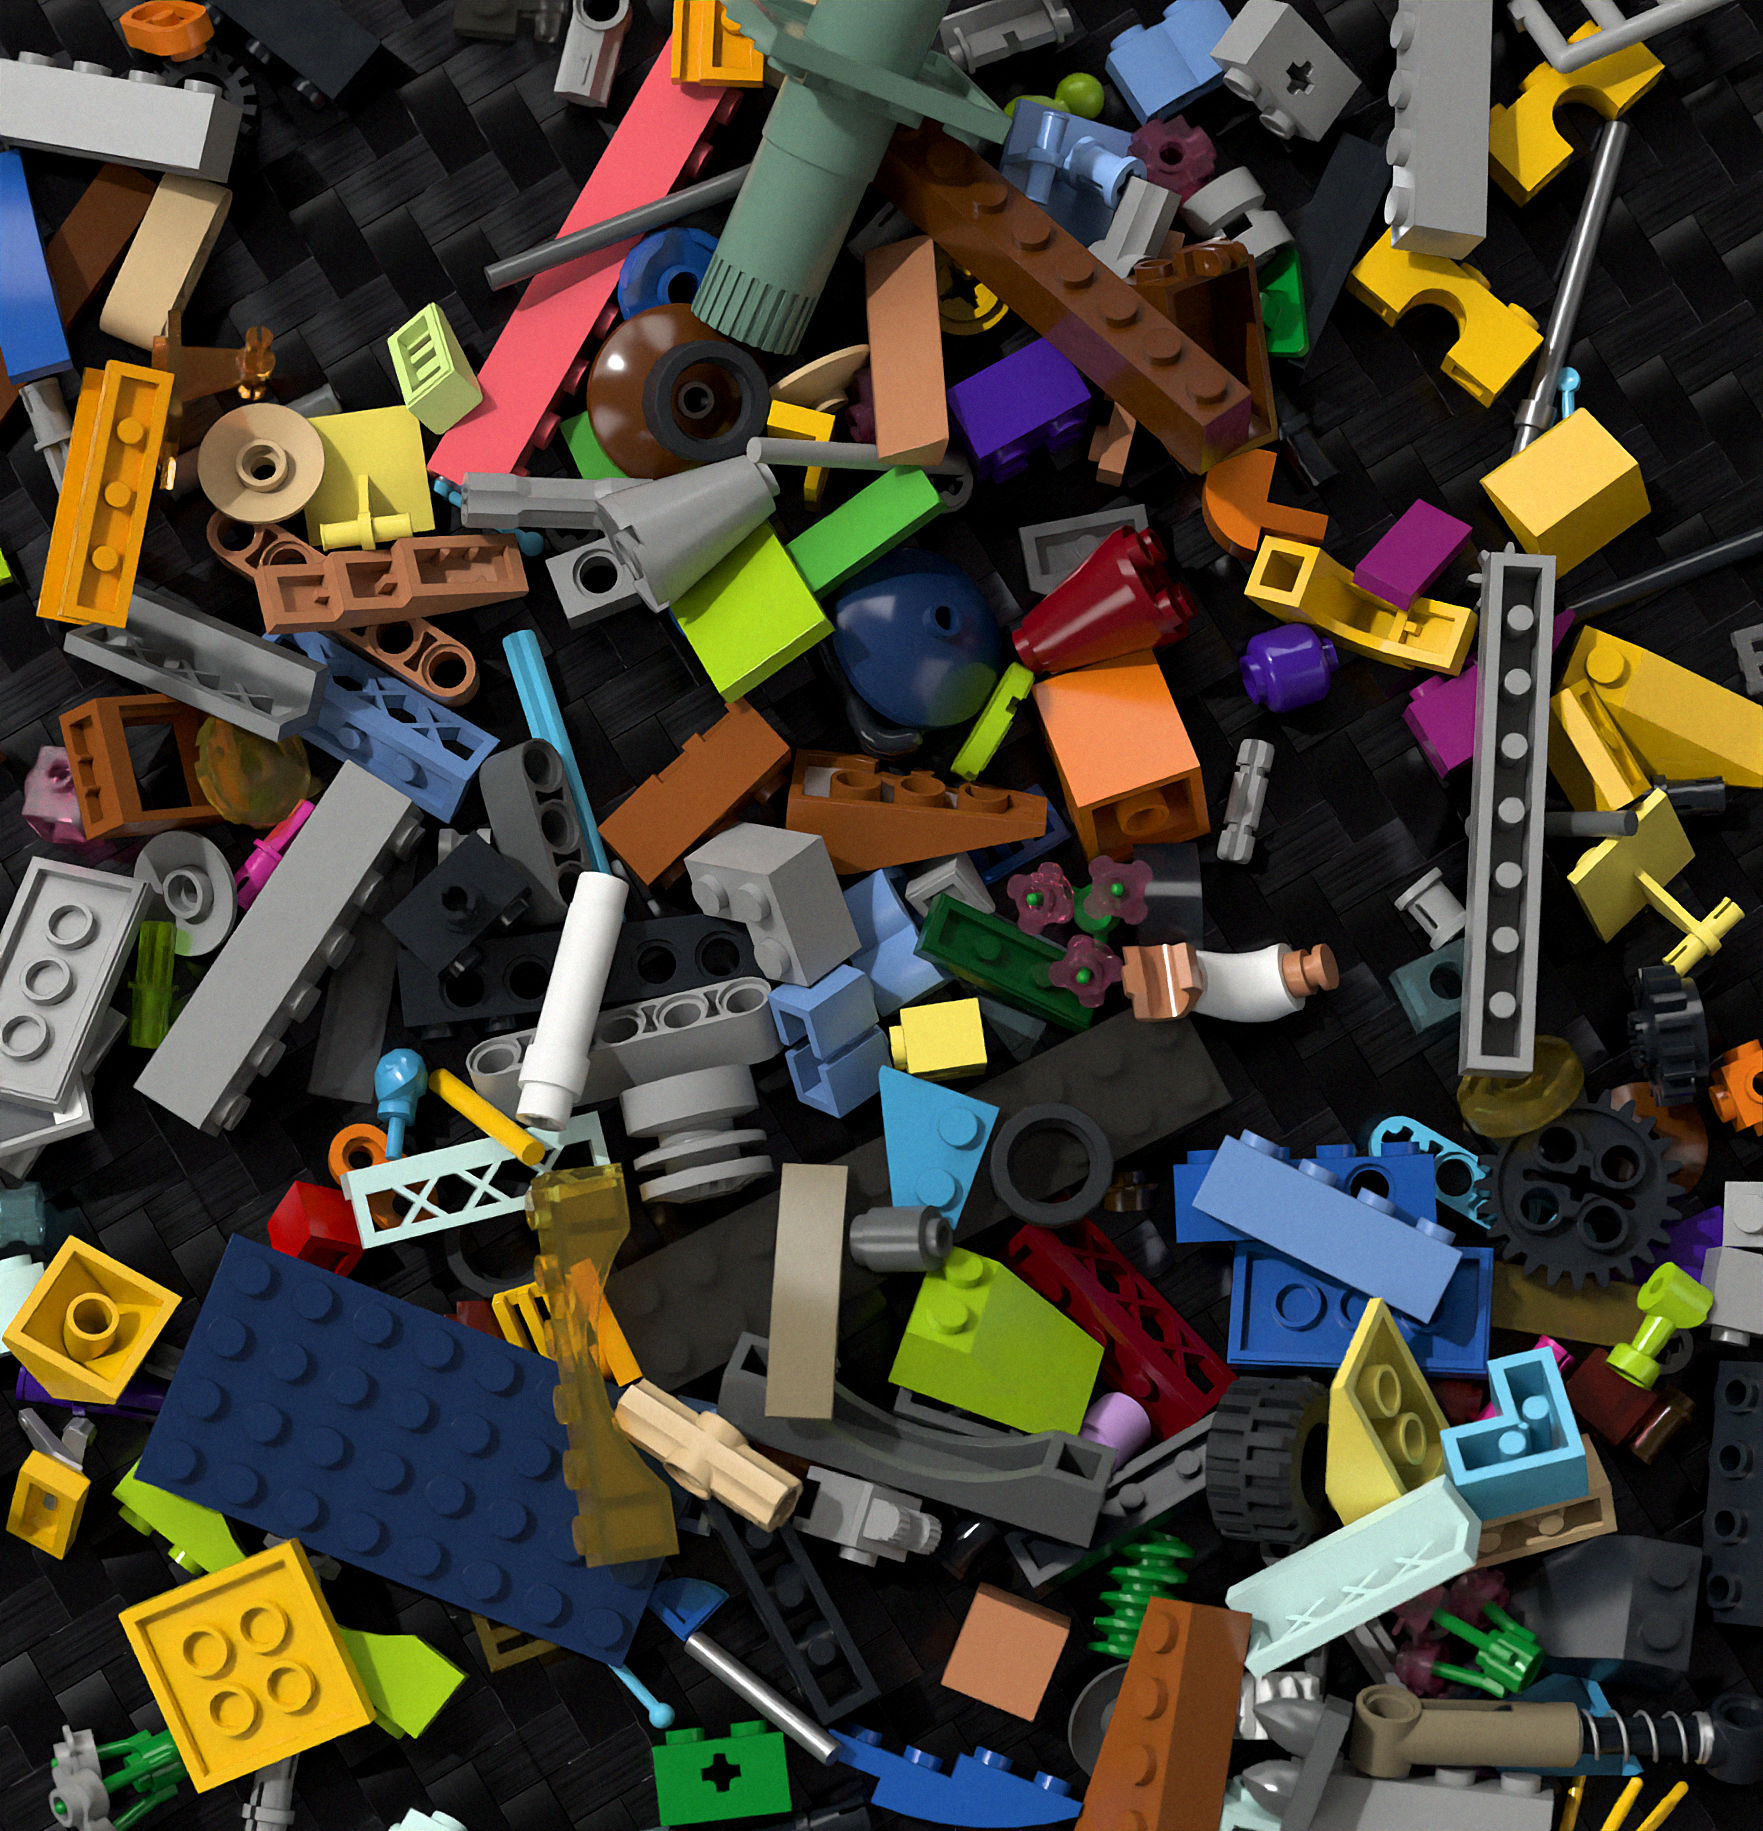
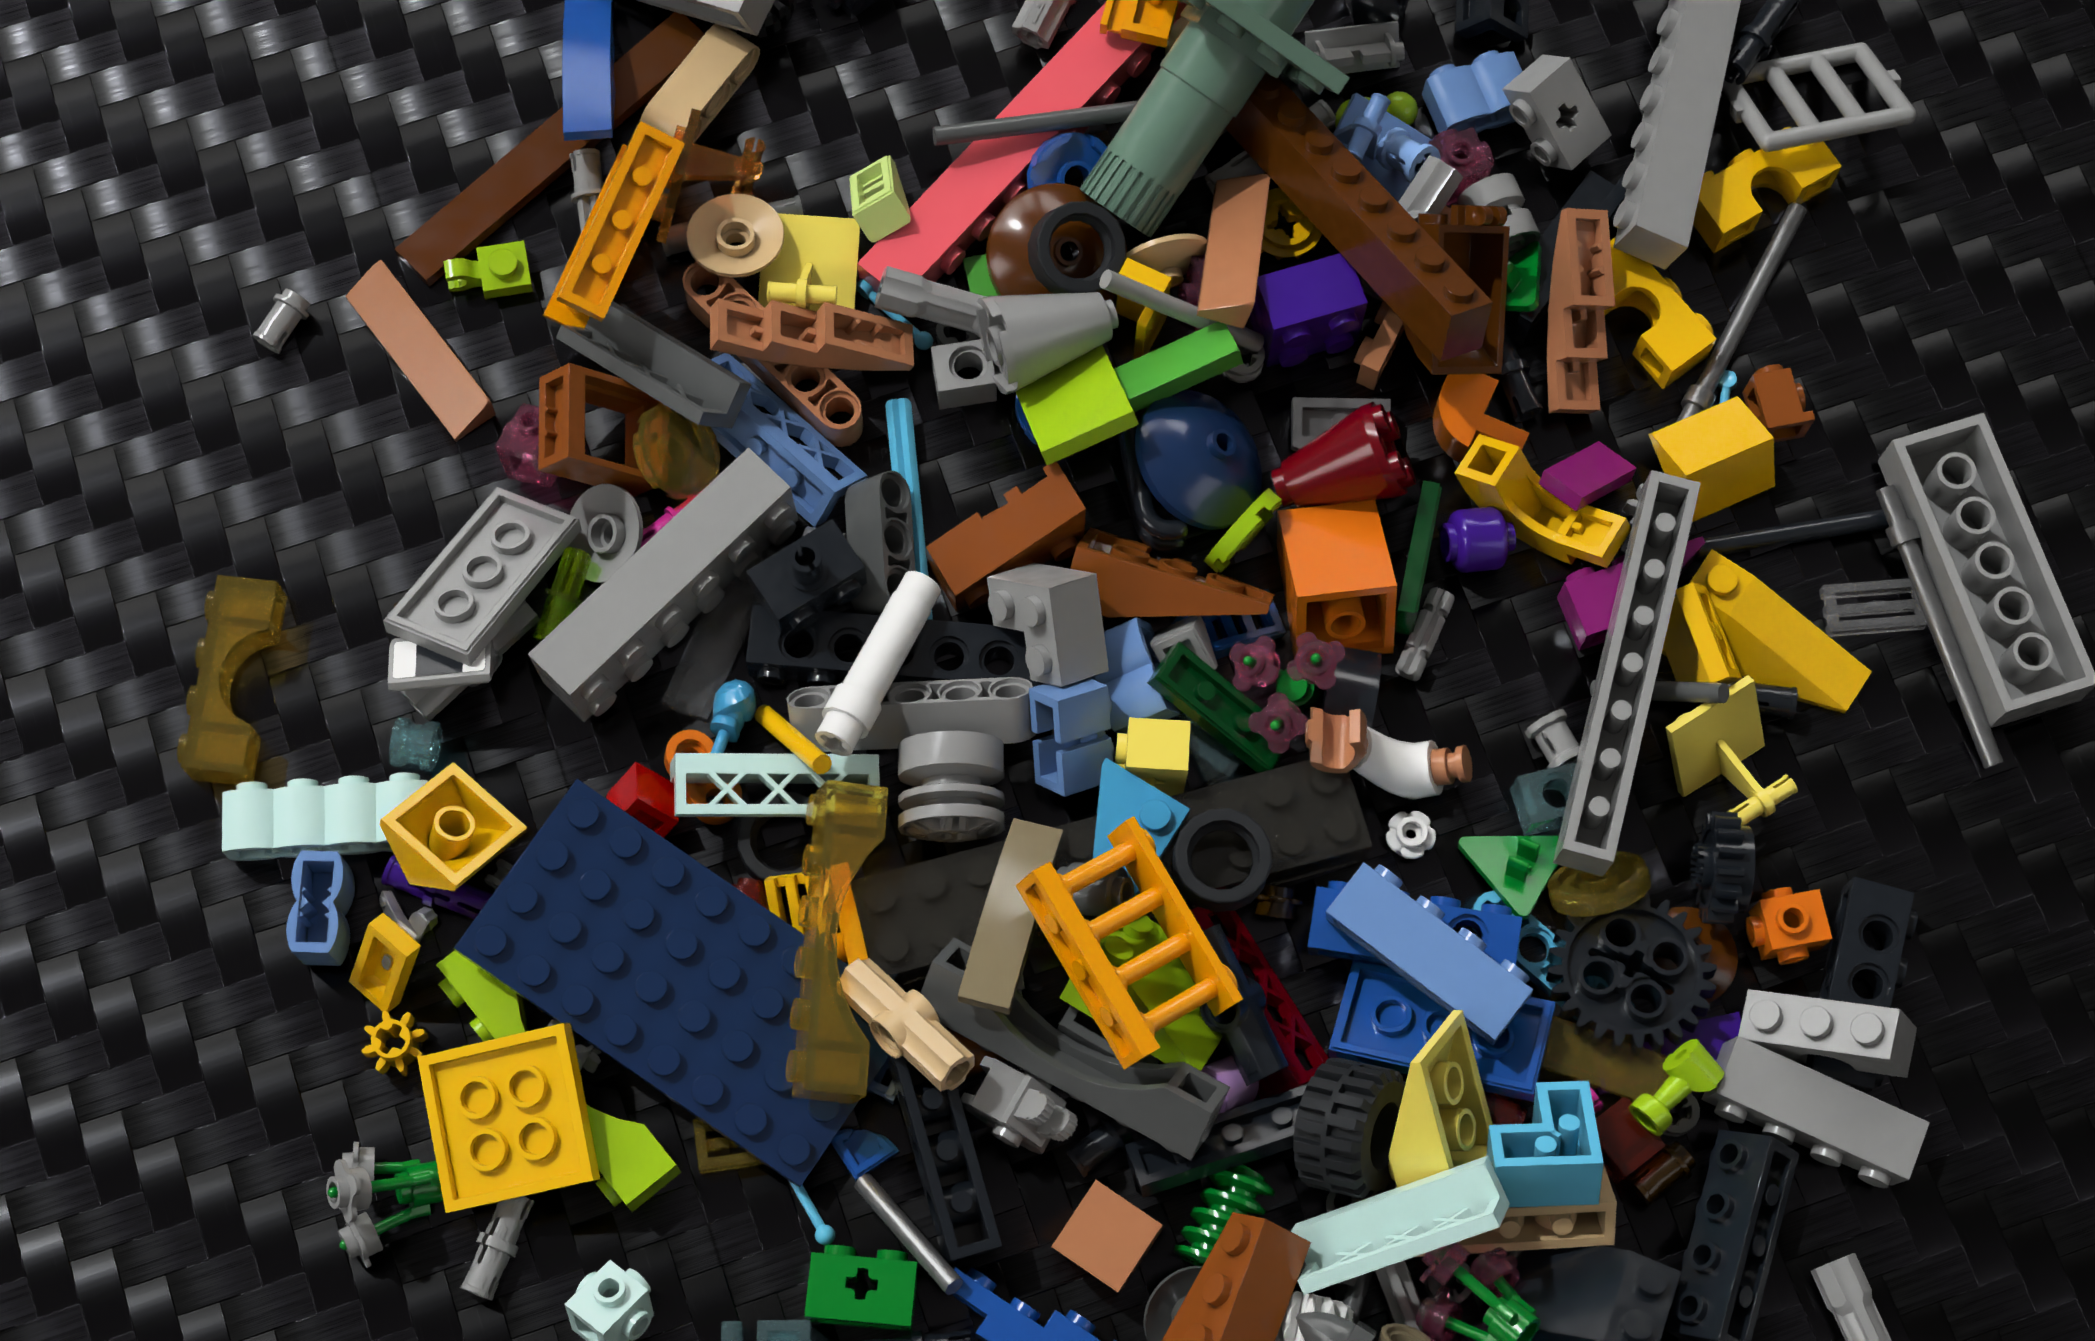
camera: 10 degrees right, 10 degrees down
none -> yellow gear [361,1011,429,1076]
none -> light orange fence [1015,816,1243,1070]
none -> black piece [1200,924,1289,1086]
none -> white plate [1386,811,1436,859]
none -> dark green tile [1395,480,1442,635]
none -> green piece [1458,835,1559,920]
none -> nougat slope [1547,208,1615,414]
none -> dark orange brick [1742,364,1815,443]

